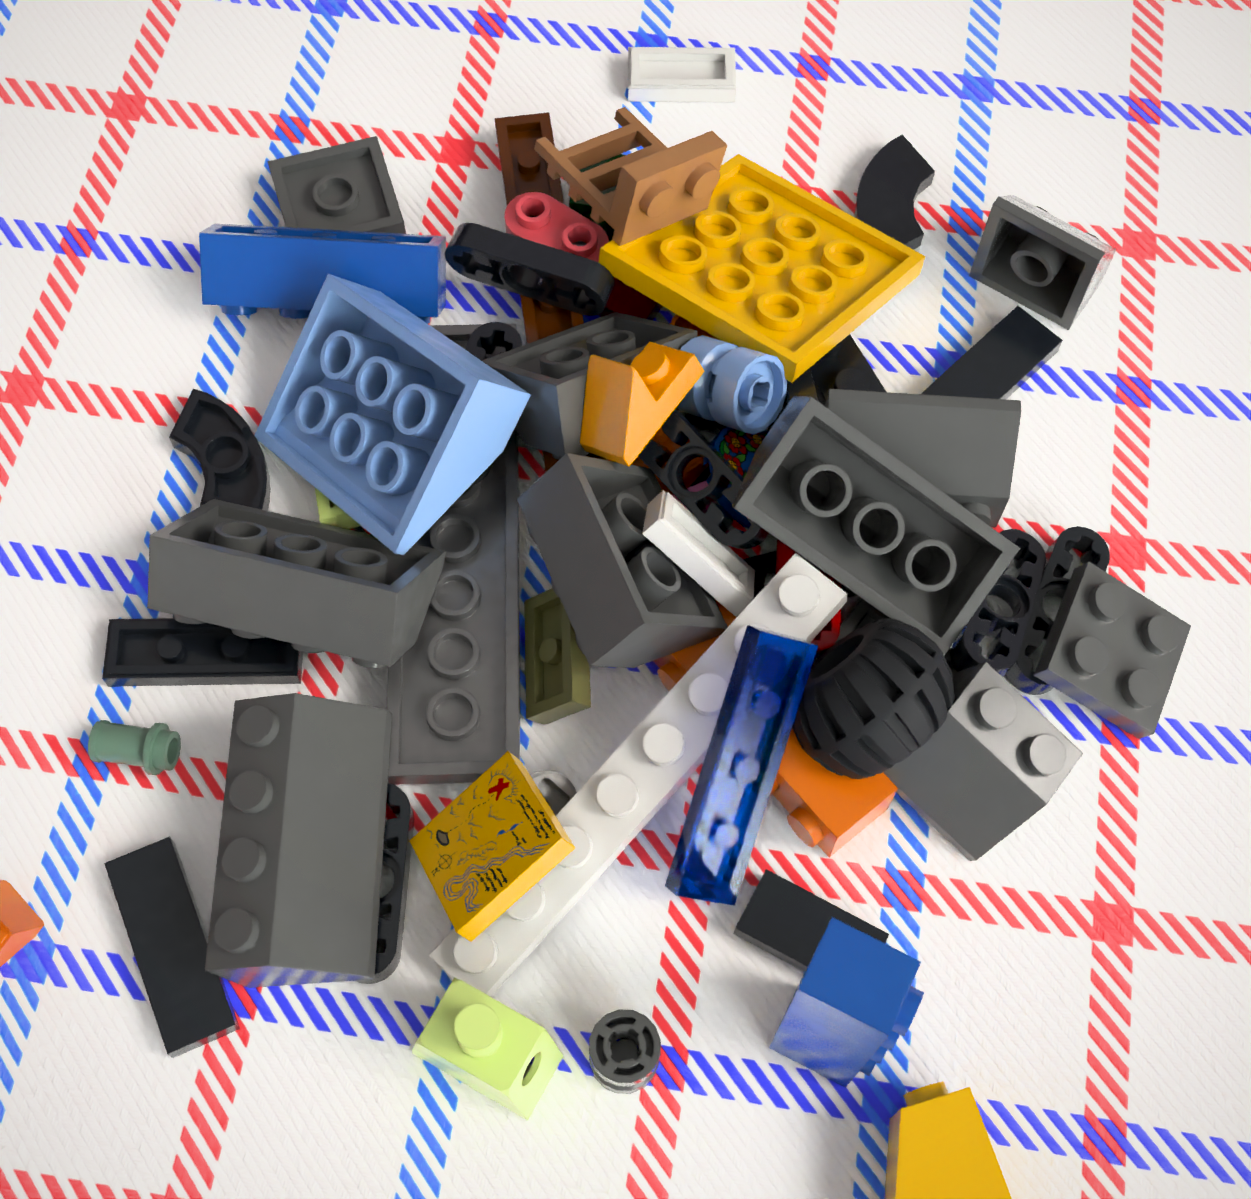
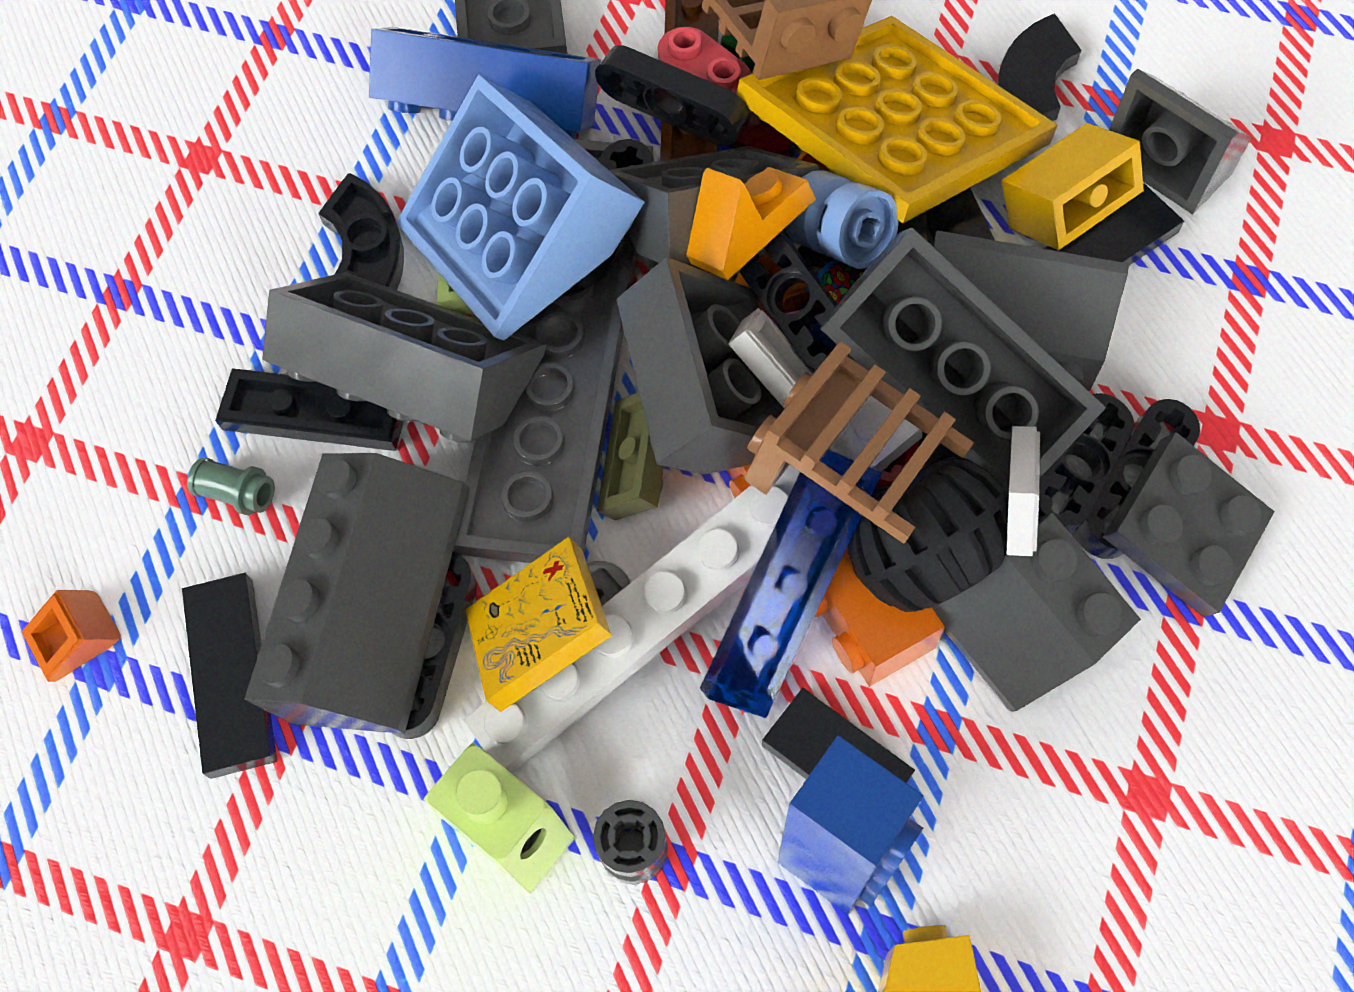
camera: 15 degrees right, 0 degrees up
none -> medium nougat plate [744,341,974,544]
none -> yellow brick [1002,123,1144,250]
none -> white tile [1007,426,1040,556]

